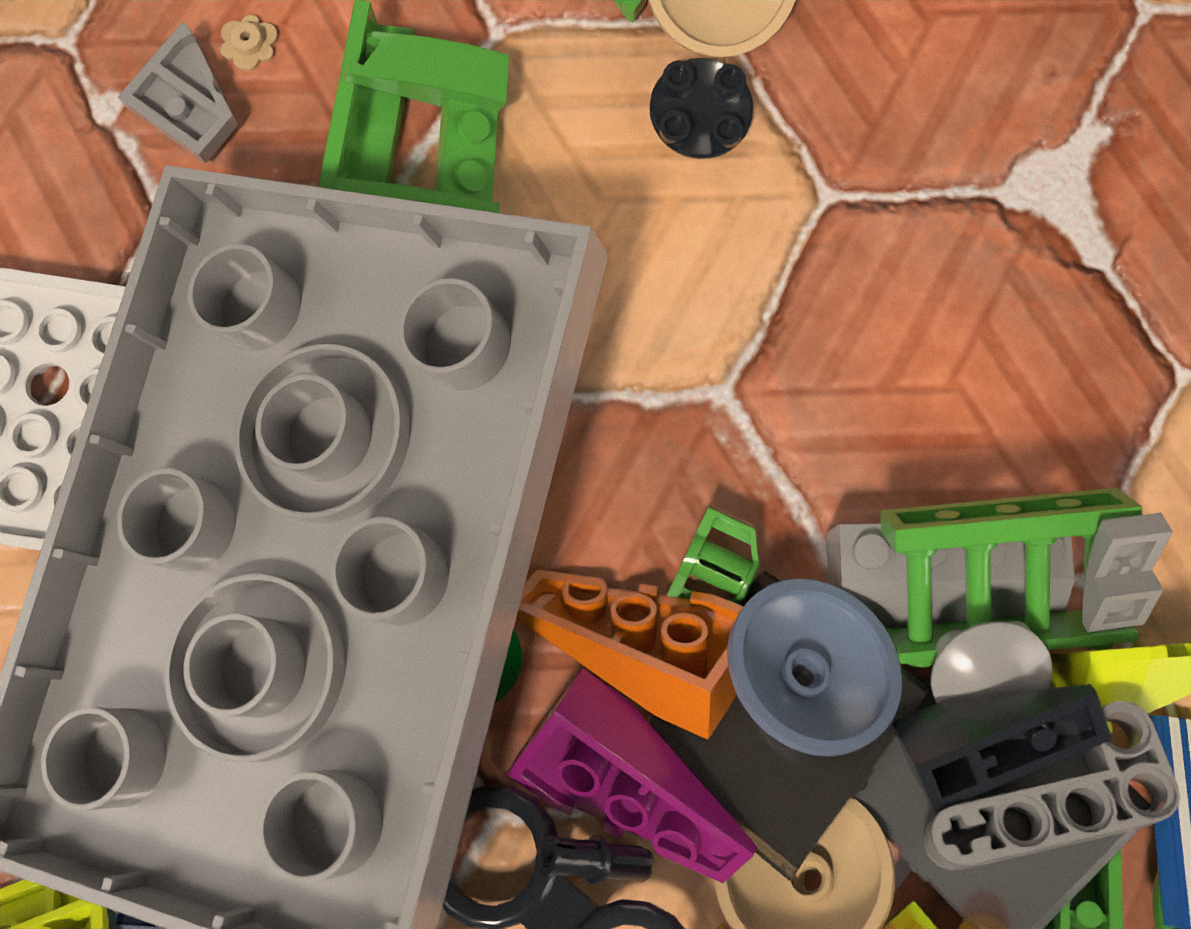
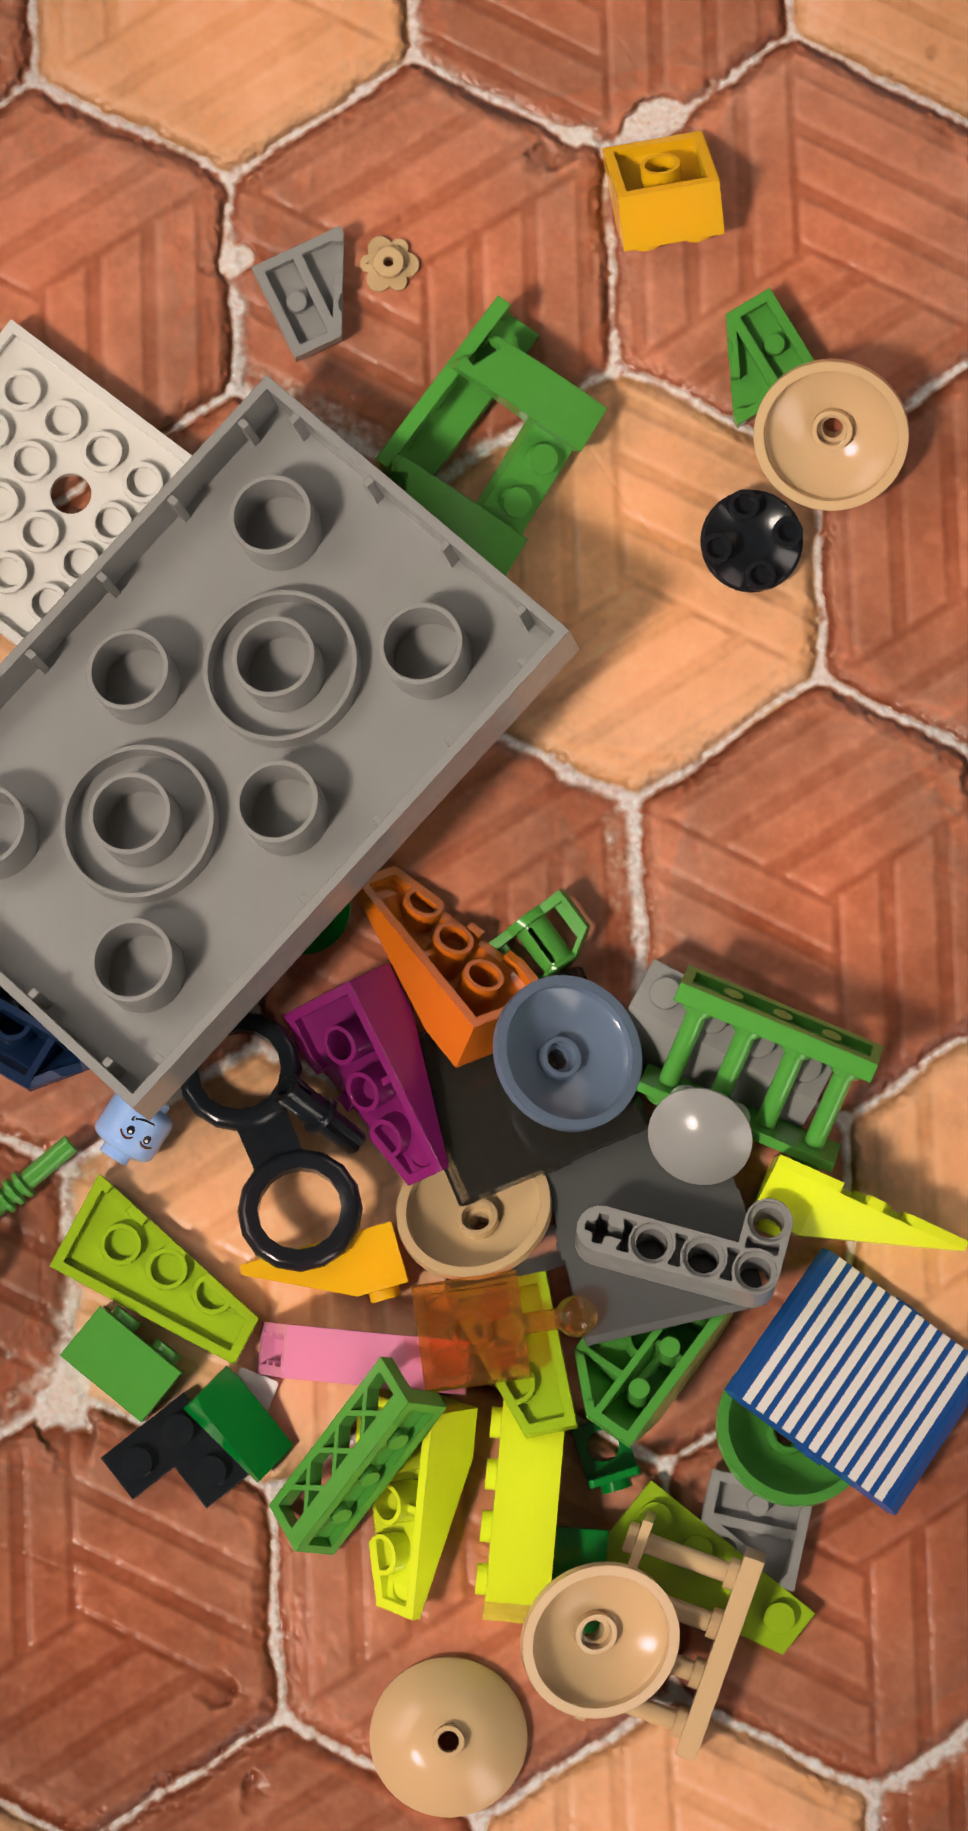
camera: 25 degrees right, 5 degrees up
black slope [891,684,1112,813] -> none
light grey slope [1082,513,1173,633] -> none

